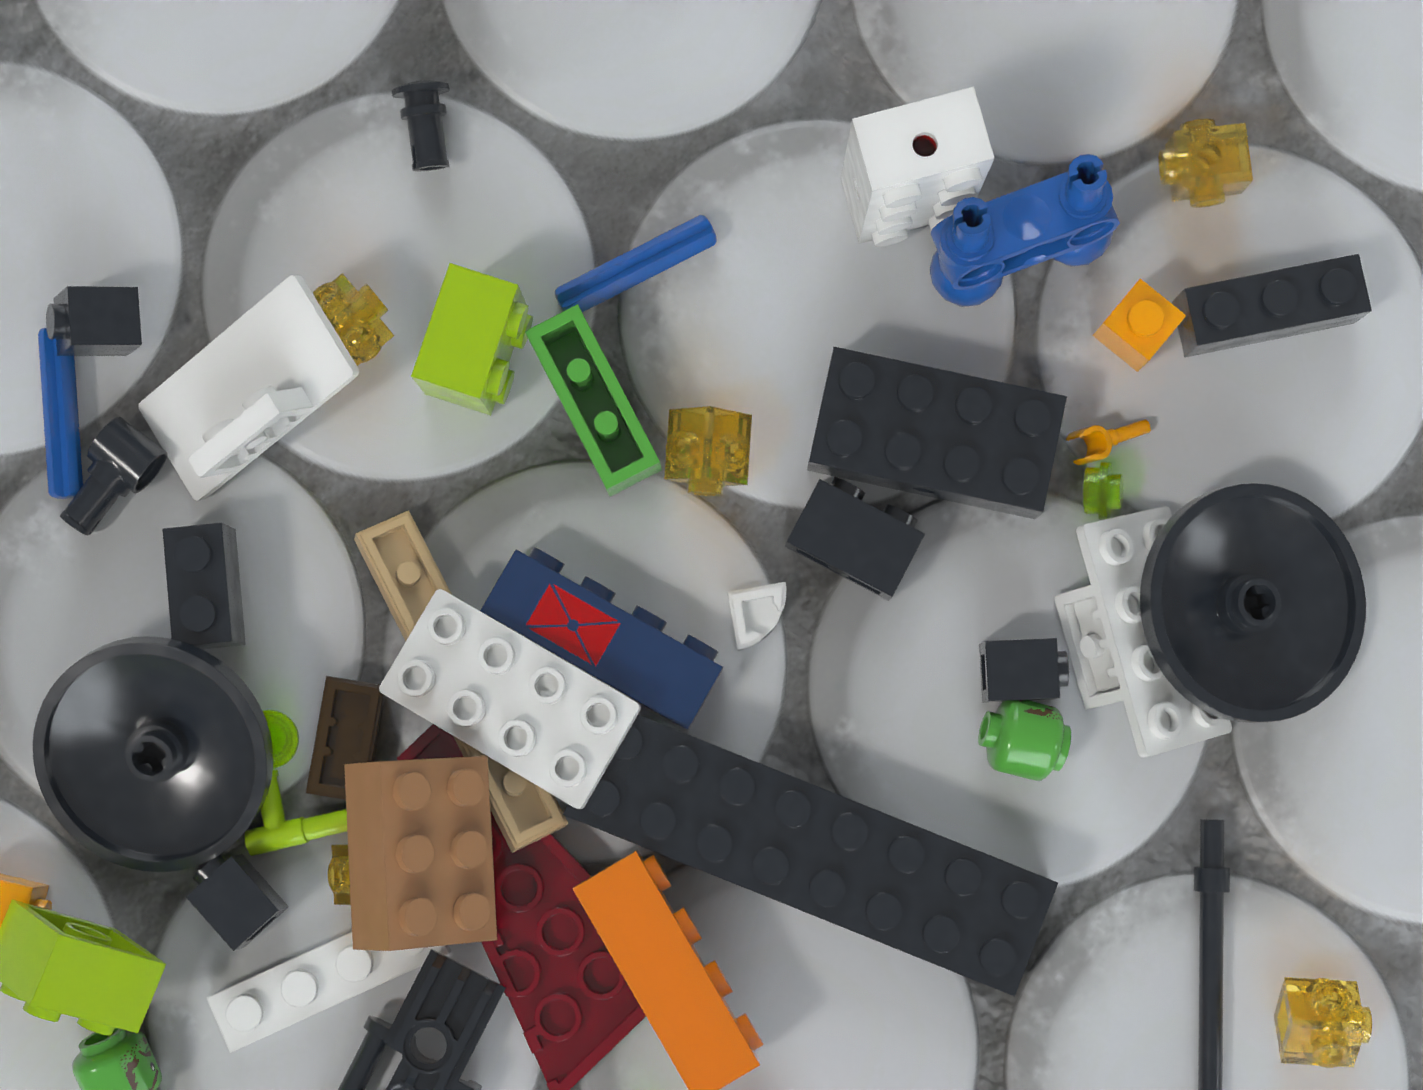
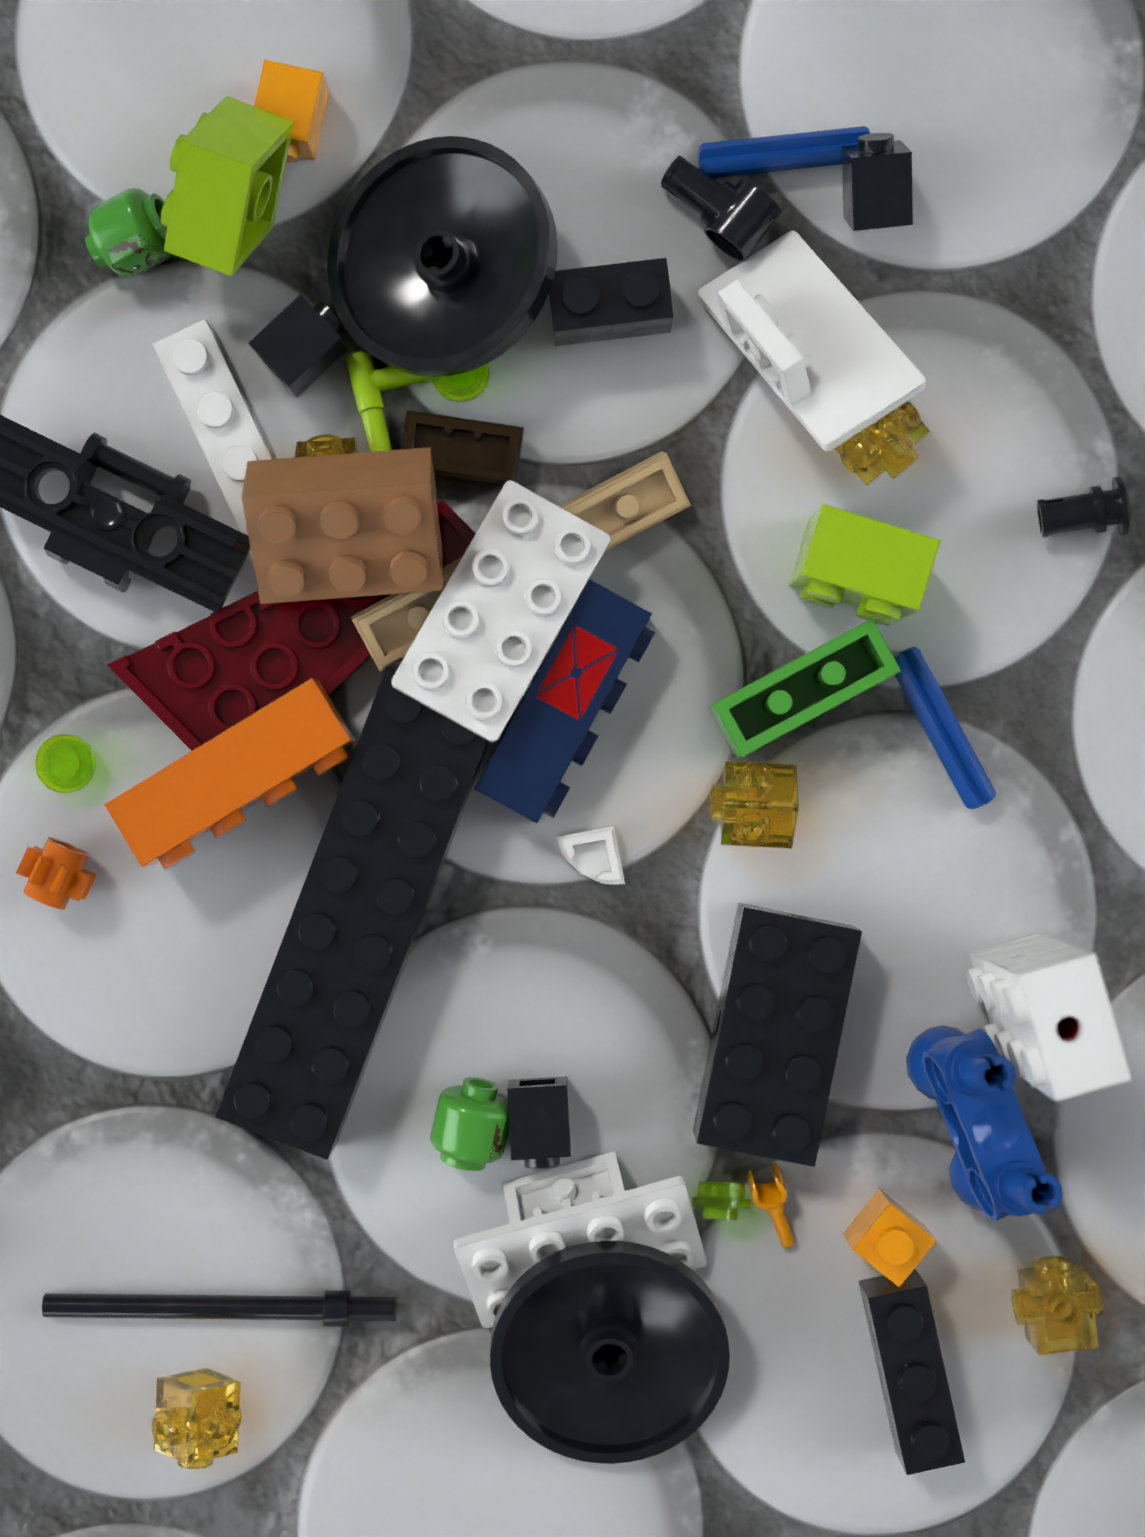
camera: 85 degrees right, 5 degrees up
black brick [785,477,925,601] -> none

